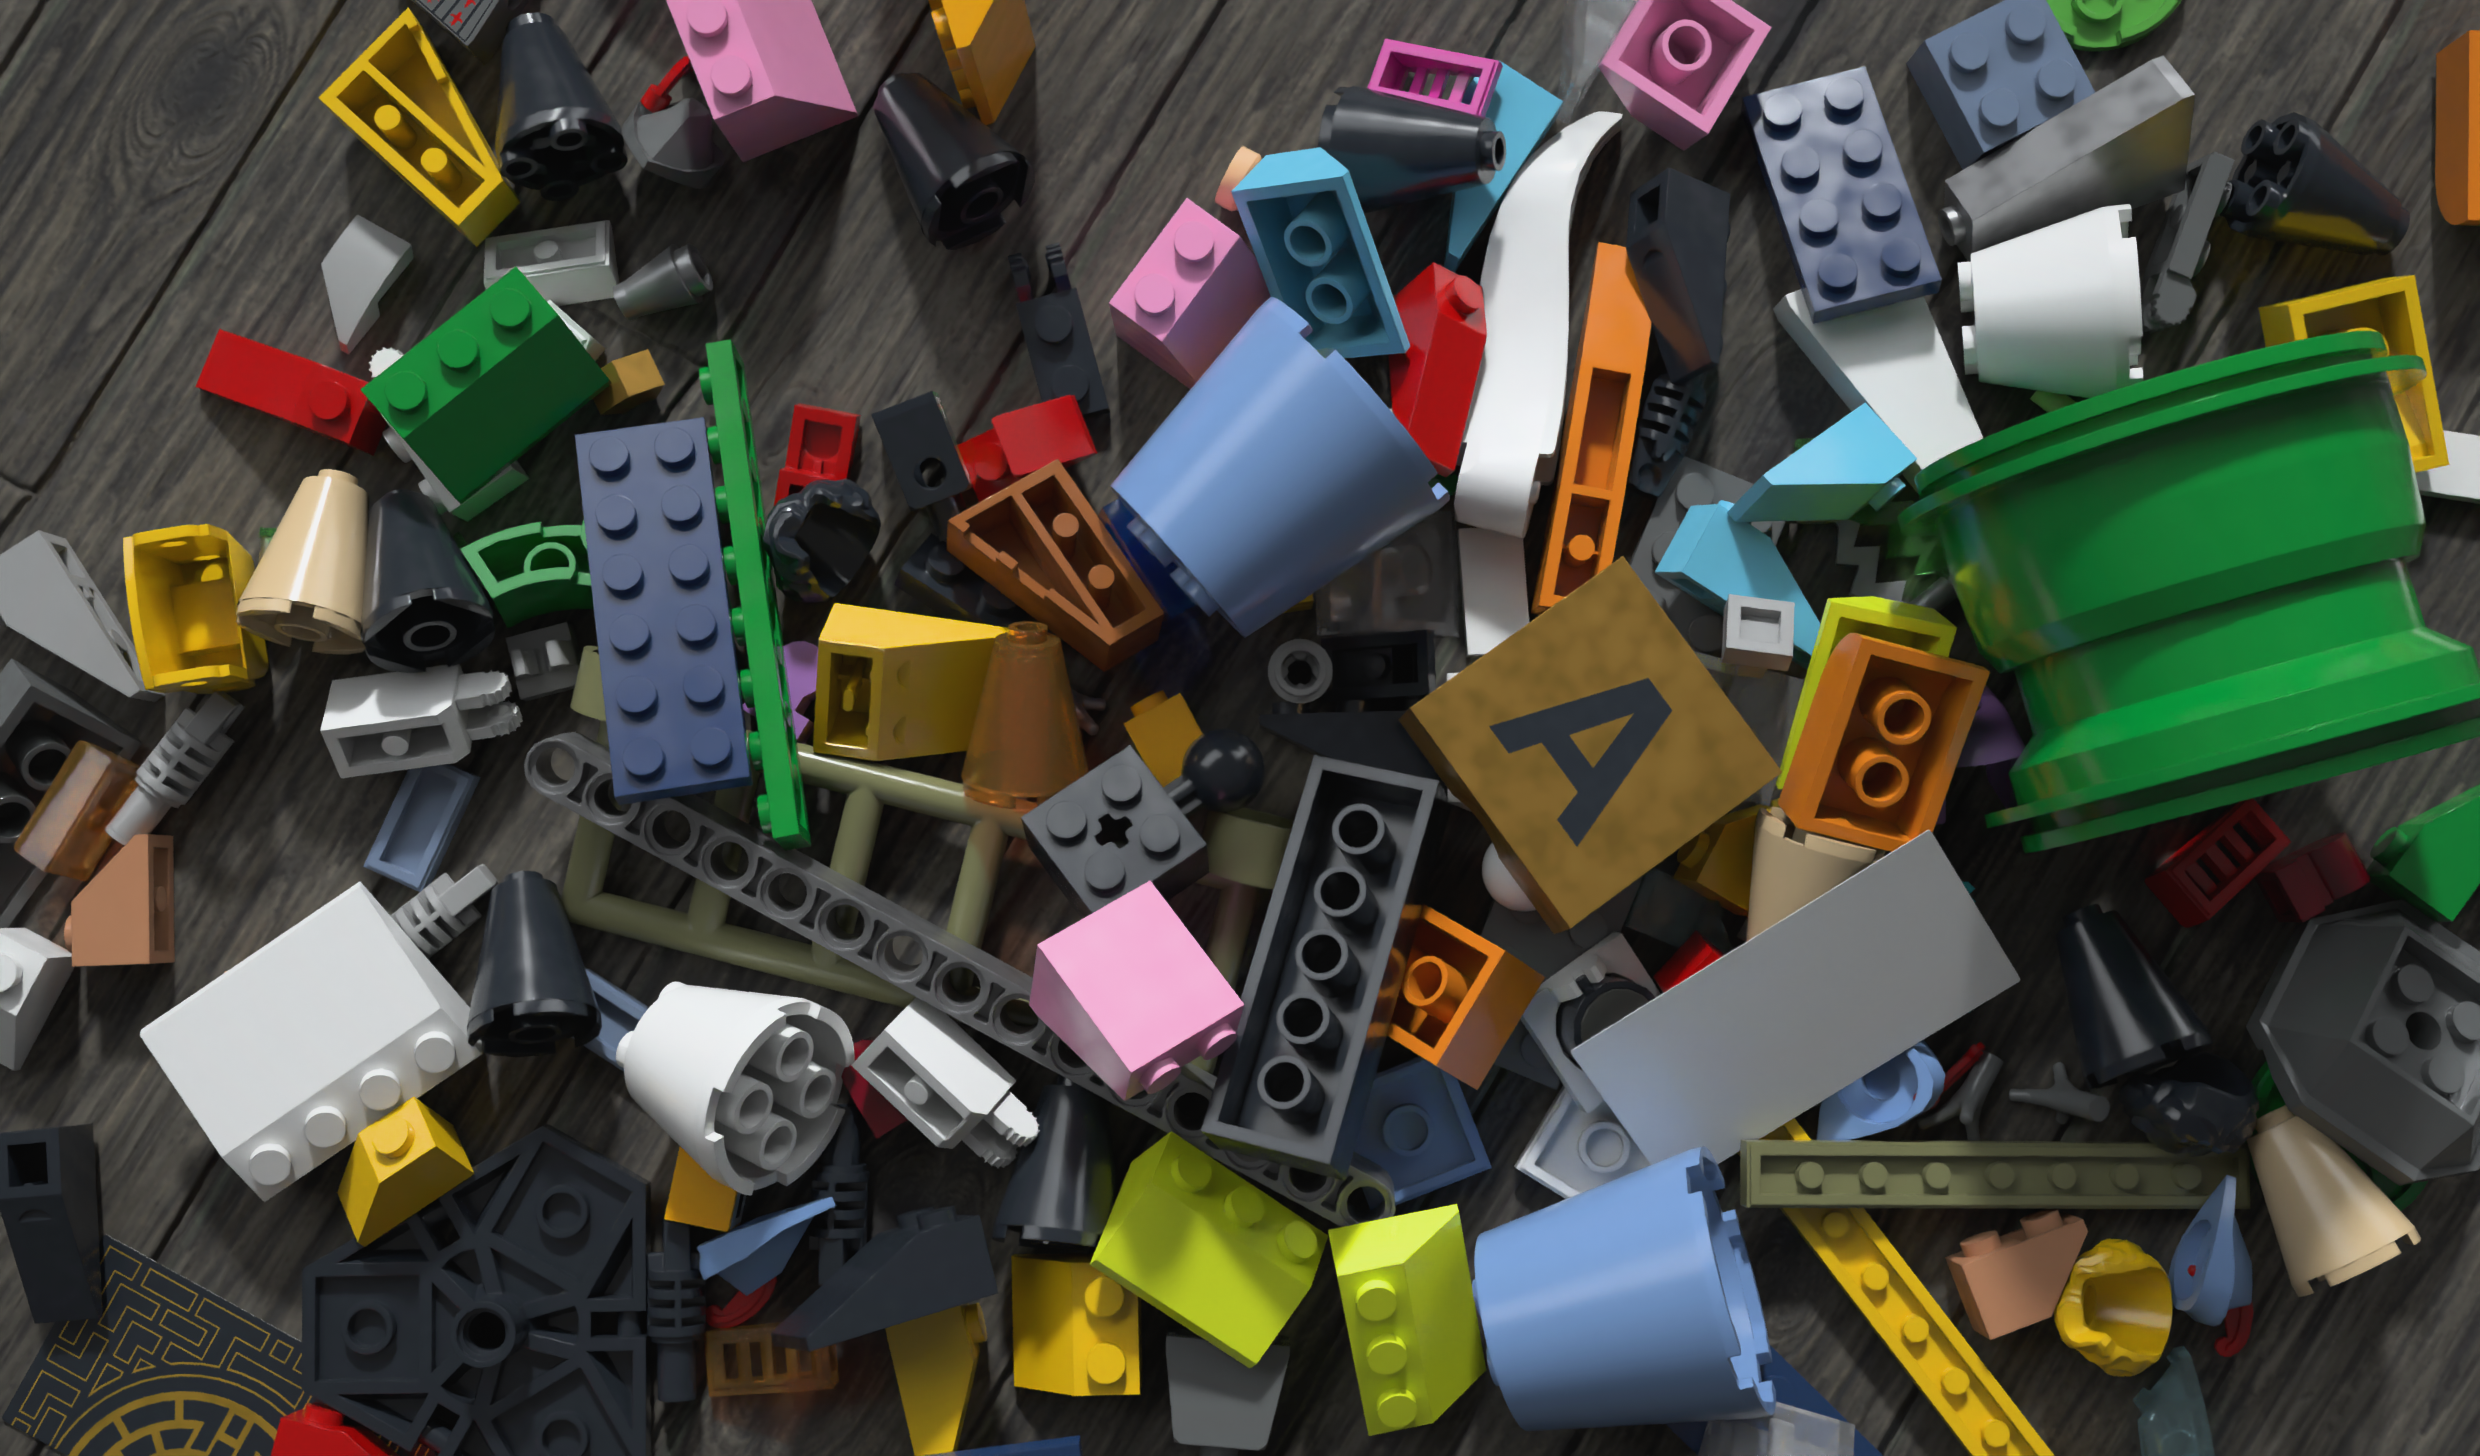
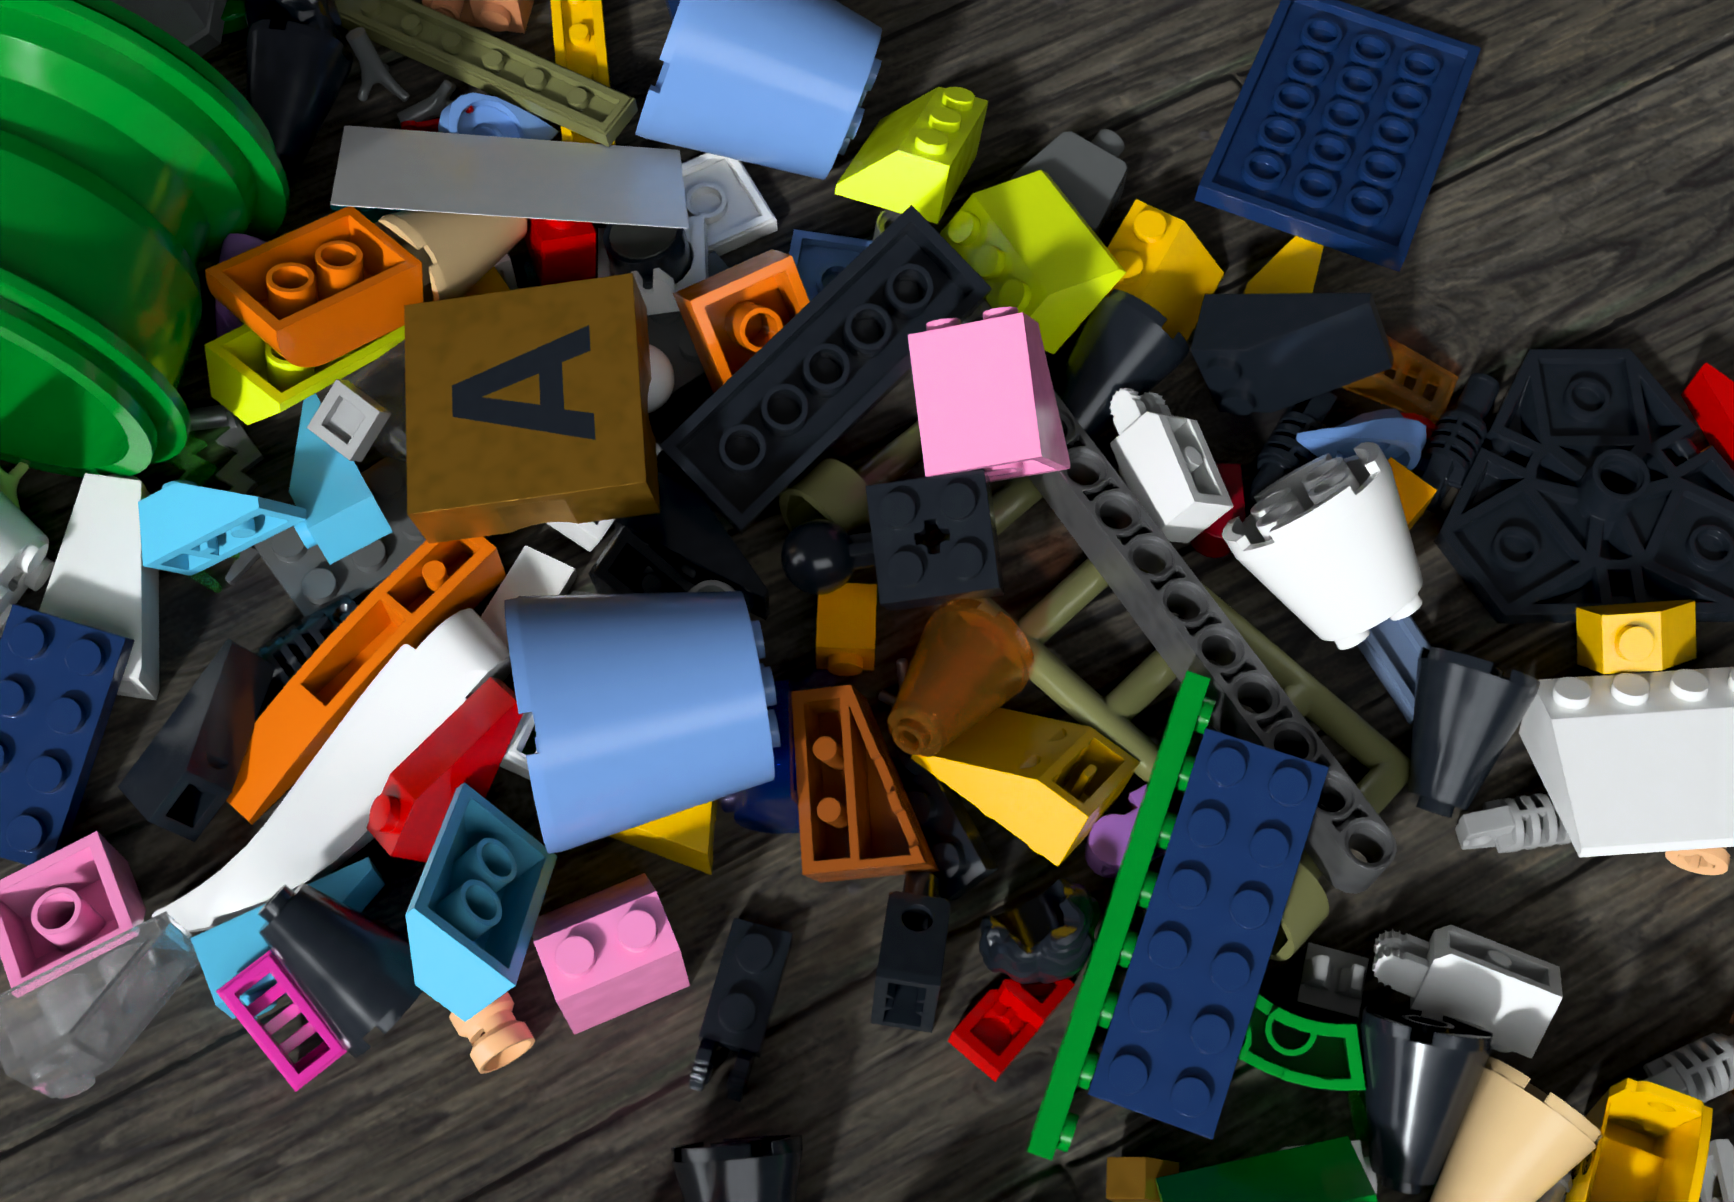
camera: 155 degrees left, 20 degrees down
sand blue tile [363,764,481,892] -> none
red slope [957,395,1098,502] -> none

